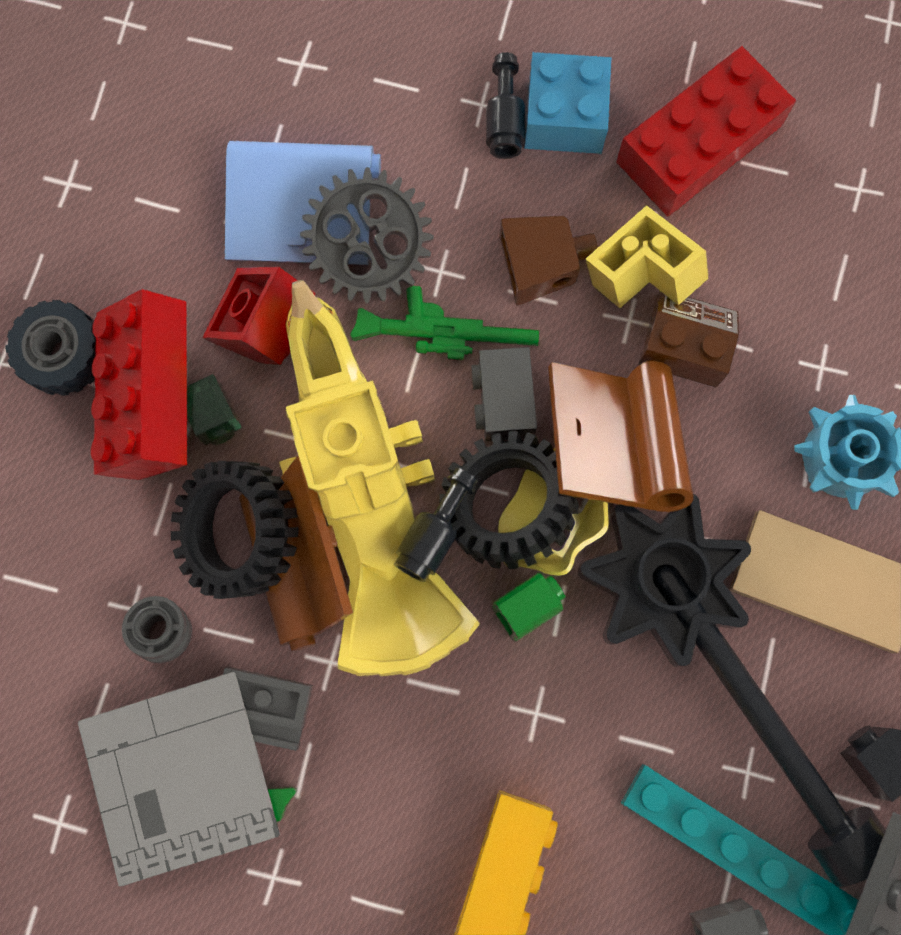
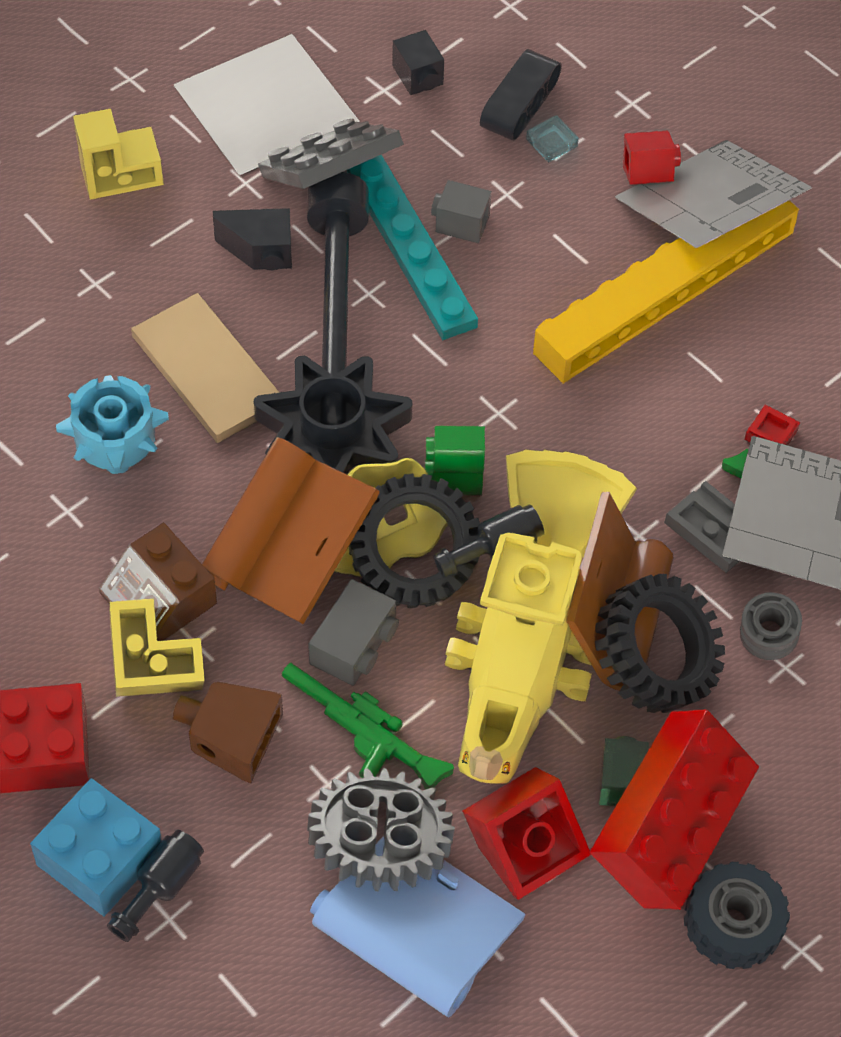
camera: 150 degrees left, 20 degrees down
none -> red tile [744,404,800,446]

